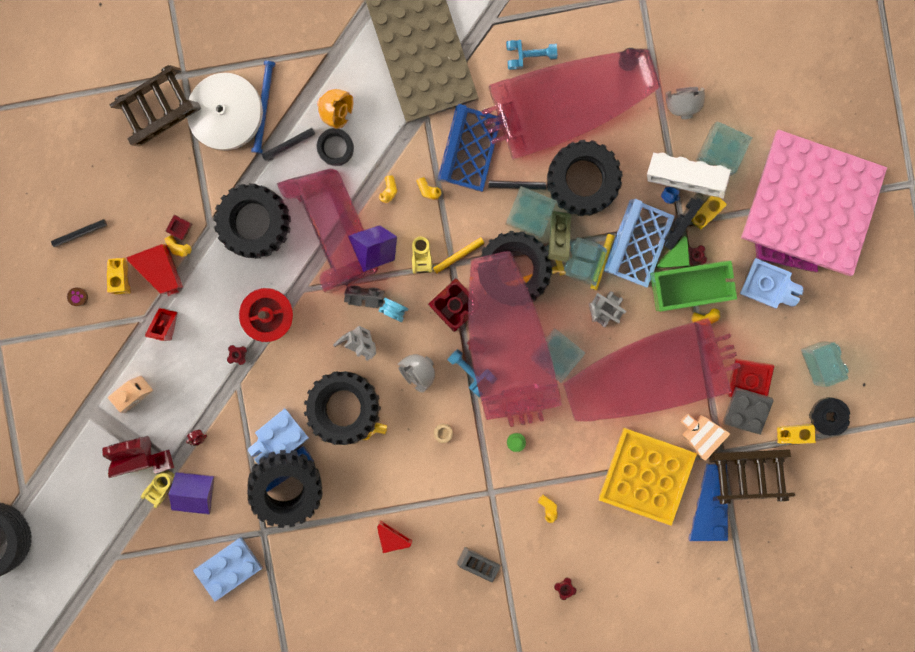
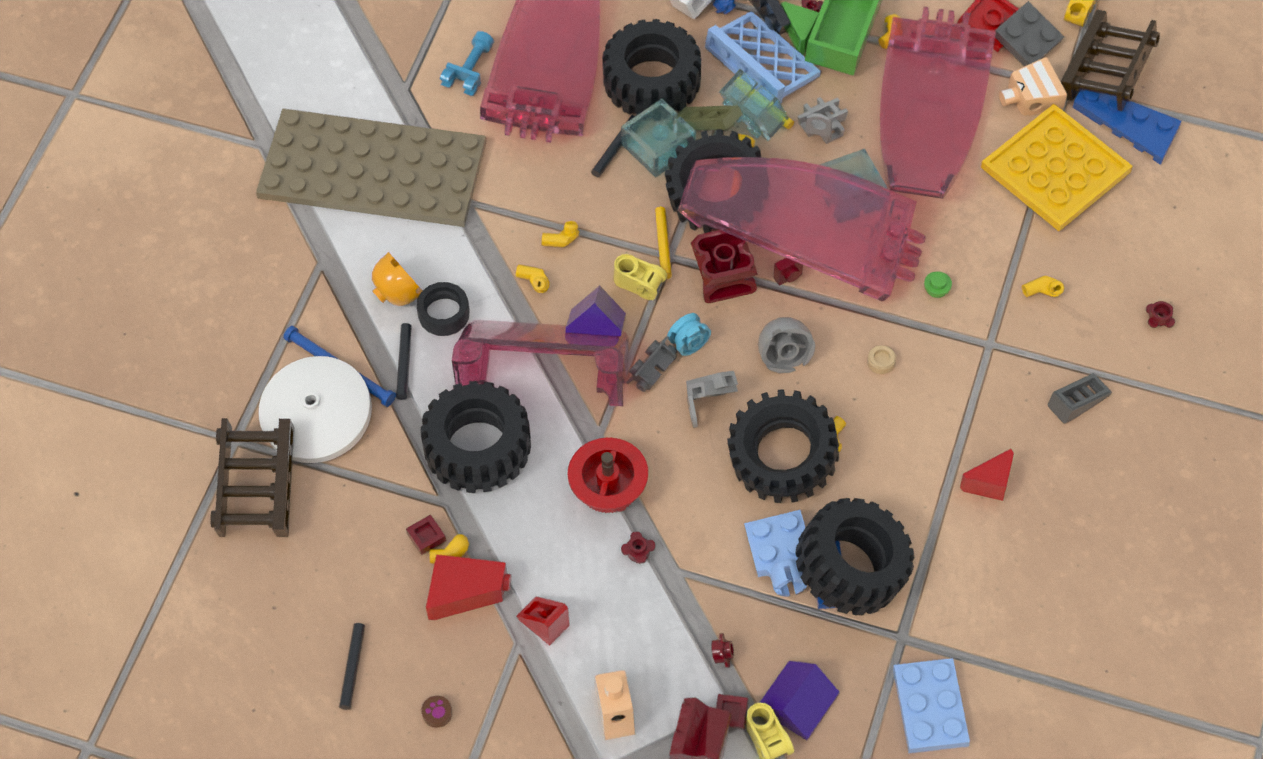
camera: 60 degrees left, 30 degrees down
yellow leg [107,258,131,295] -> none
blue fence [437,104,502,192] -> none
dark azure bar [447,349,497,398] -> none

